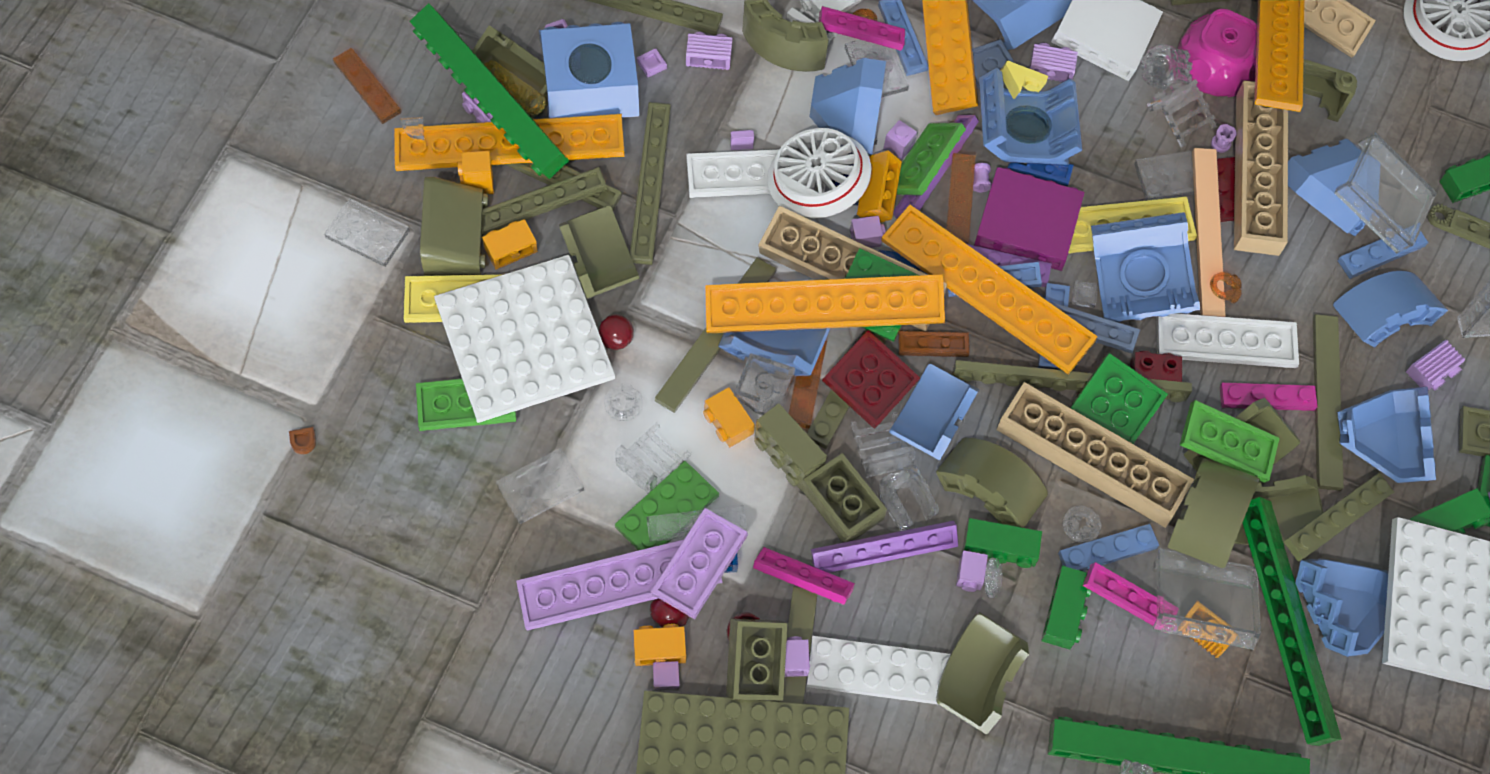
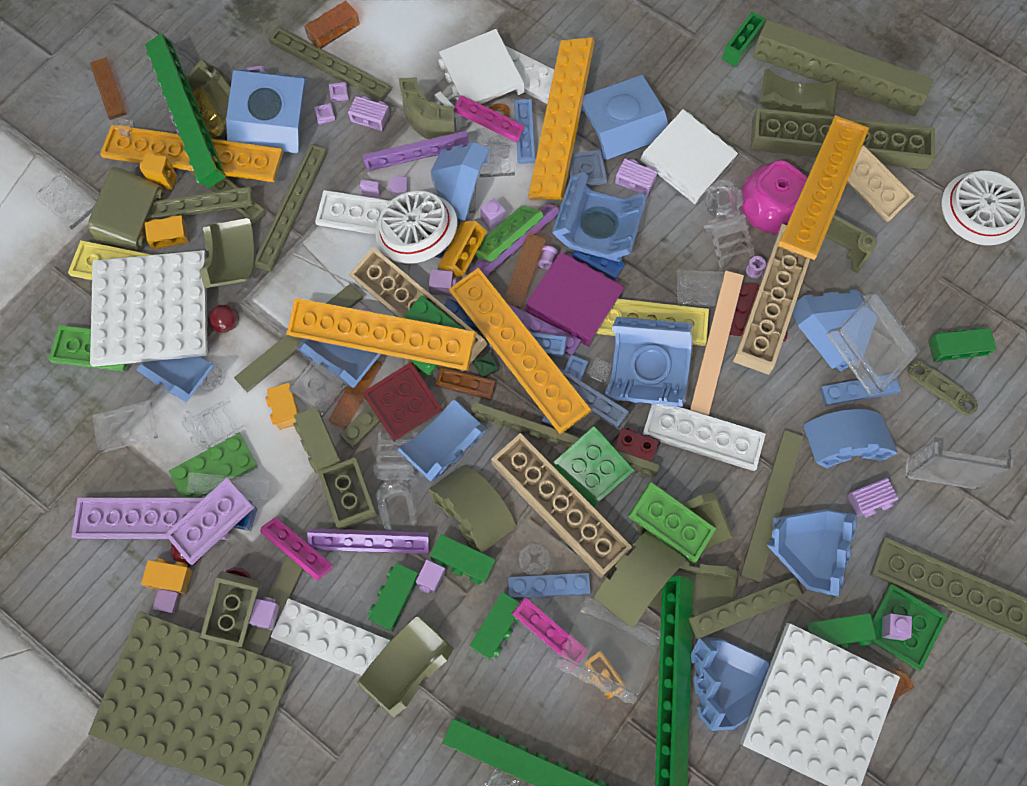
camera: 20 degrees right, 5 degrees up
clear gear [984,558,1002,598] -> none
light yellow slope [1000,60,1048,99] -> none
clear orange piece [1210,272,1242,304] -> none
dark pink plate [1219,383,1317,411] -> none
none -> medium blue panel [136,357,215,403]
none -> lavender tile [329,82,349,102]
none -> medium lavender plate [363,131,470,171]
none -> green brick [368,563,419,632]
none -> lavender tile [389,177,407,196]
none -> dark green tile [473,353,499,378]

